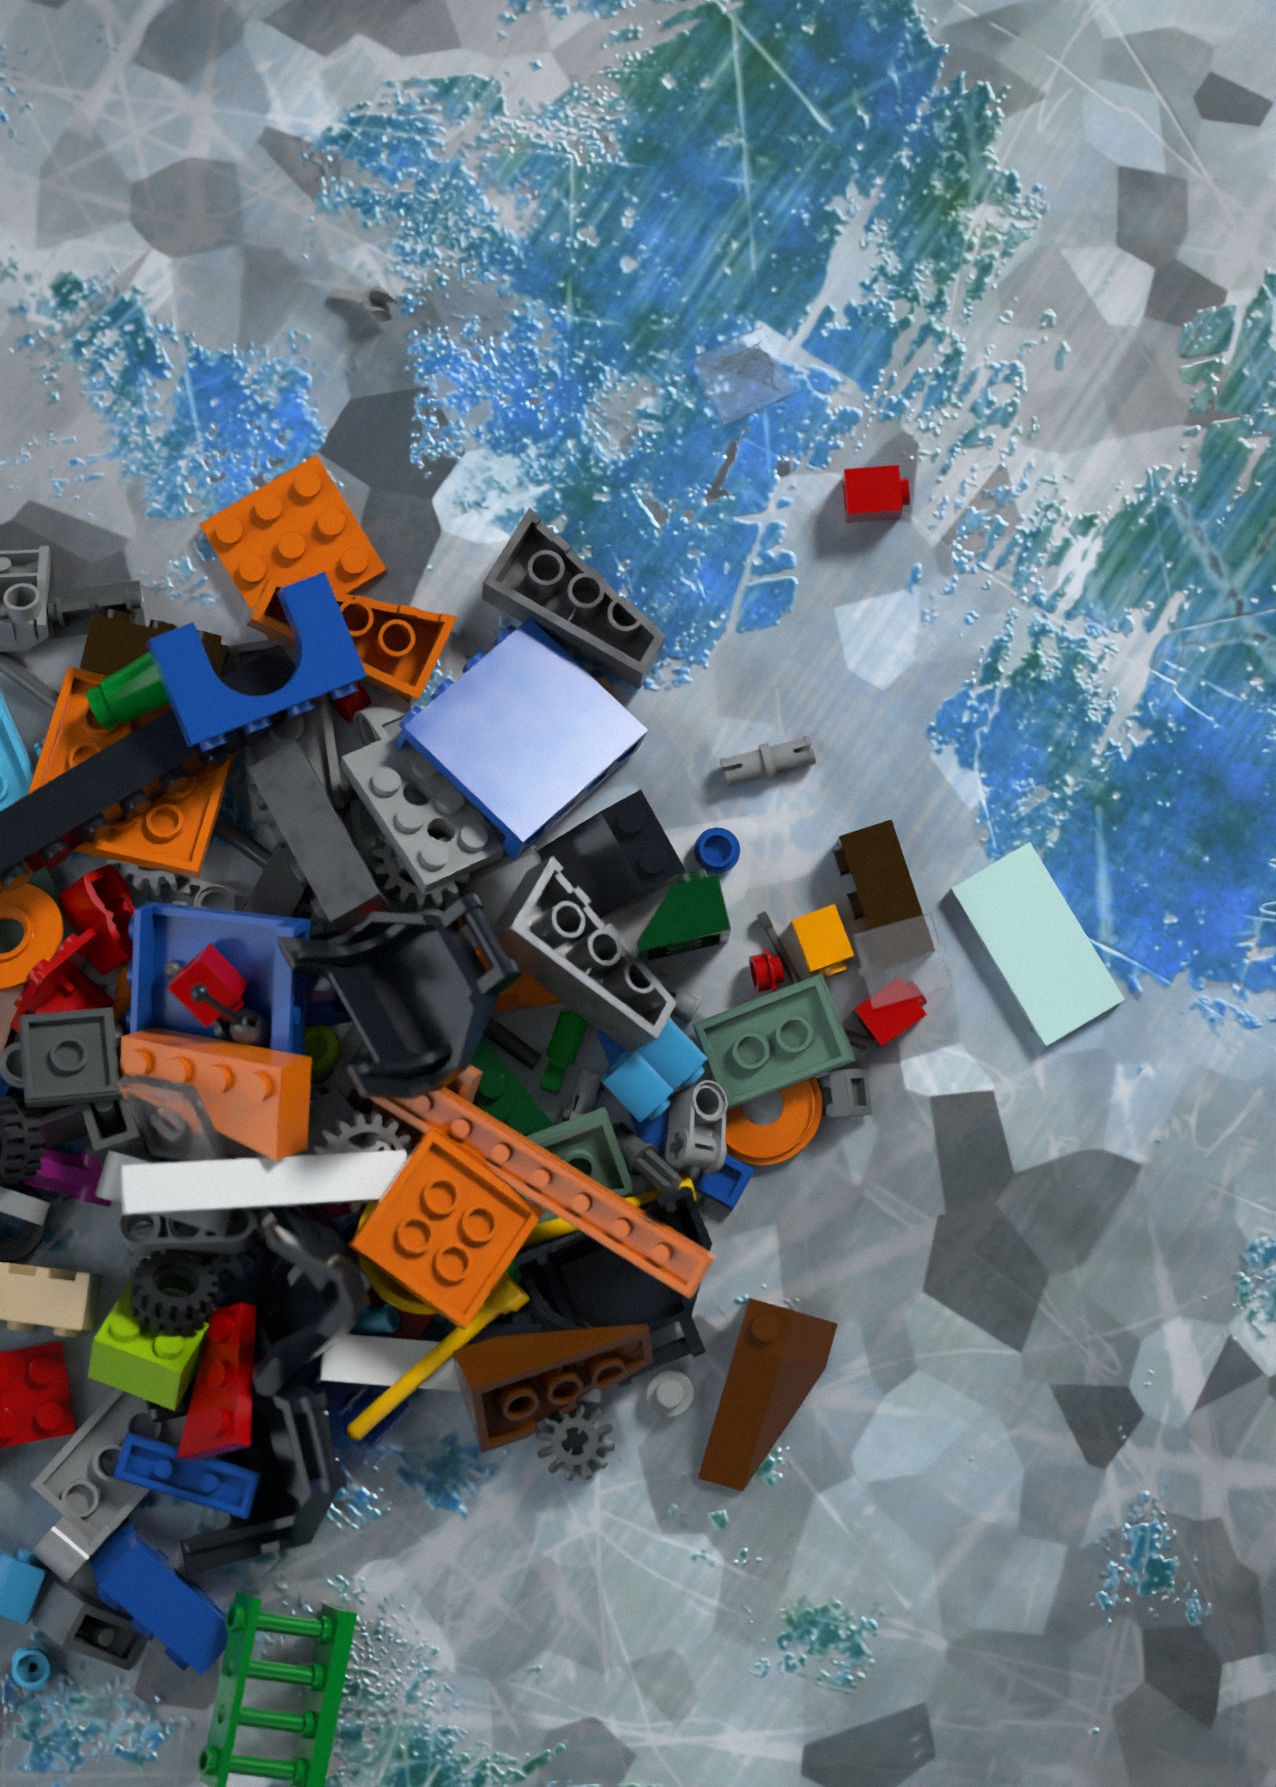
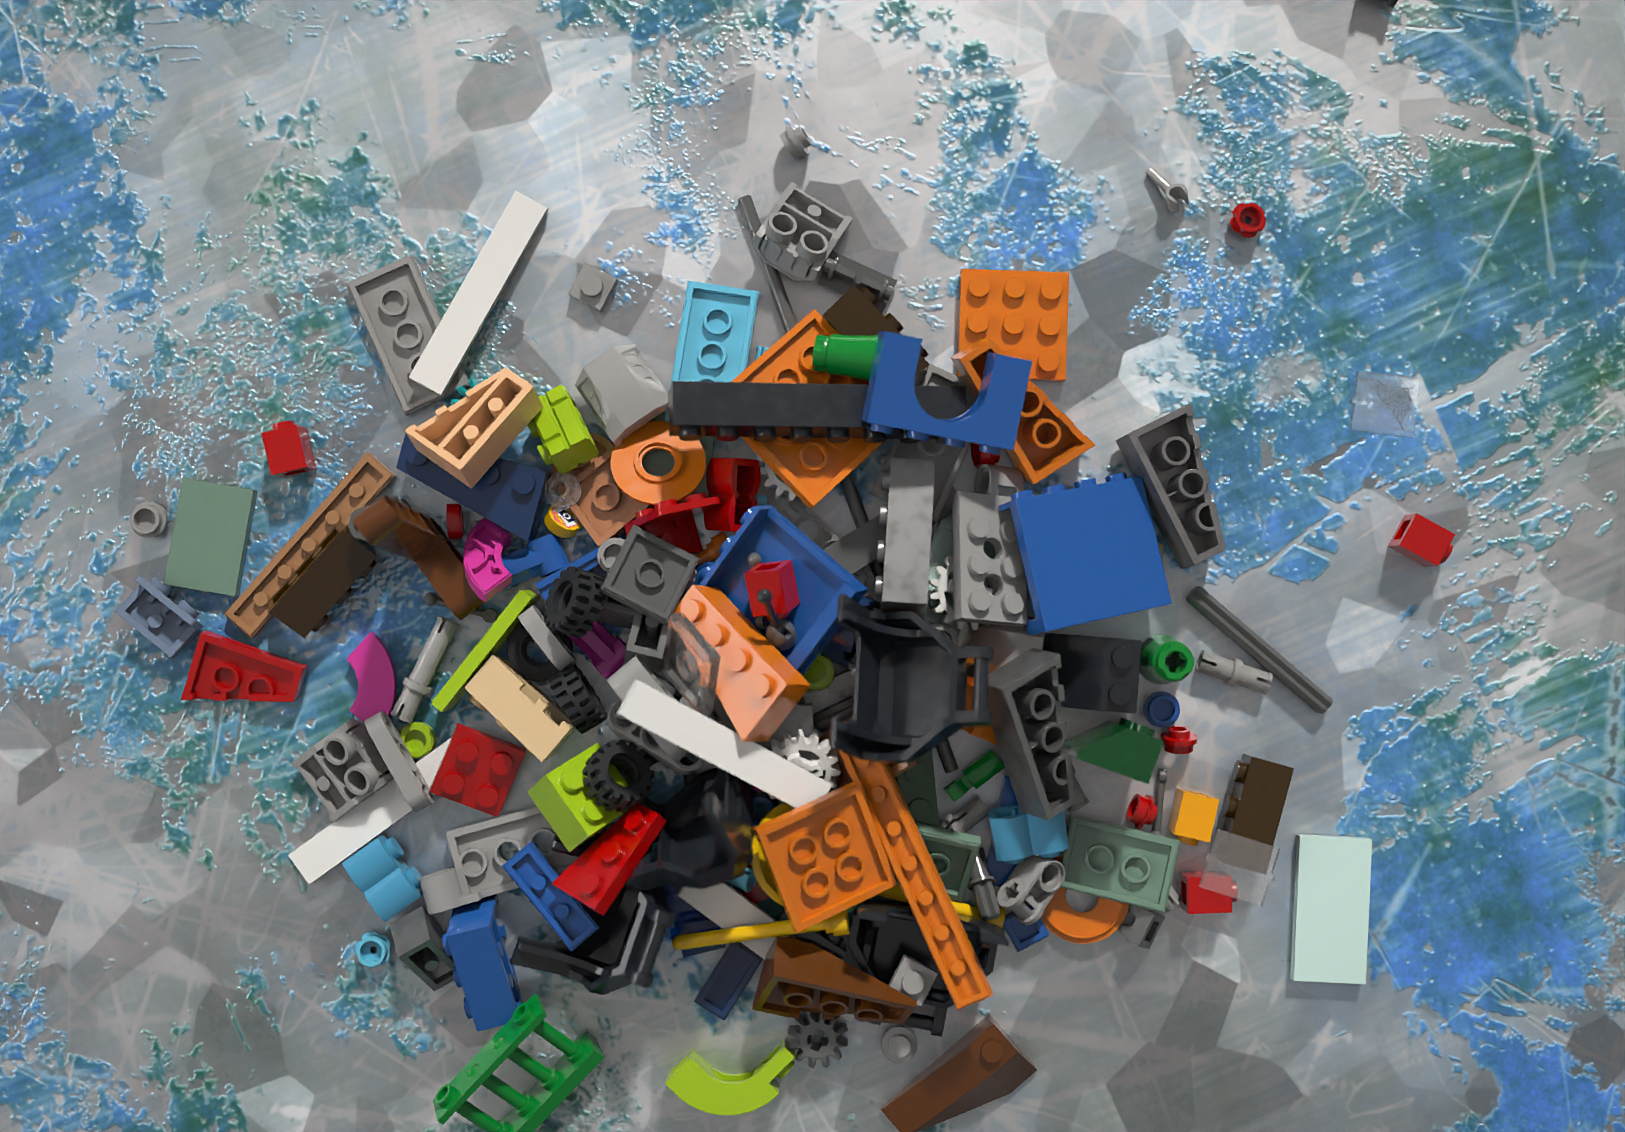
camera: 30 degrees right, 5 degrees up
none -> black tyre [548,664,607,734]
none -> lime arch [665,1038,795,1116]
none -> dark blue tile [694,942,763,1021]
none -> light grey plate [888,954,938,1007]
none -> green plant [1140,634,1194,685]
none -> red plate [1160,726,1197,754]
none -> dark grey axle [1186,586,1333,714]
none -> red plate [1230,203,1266,238]

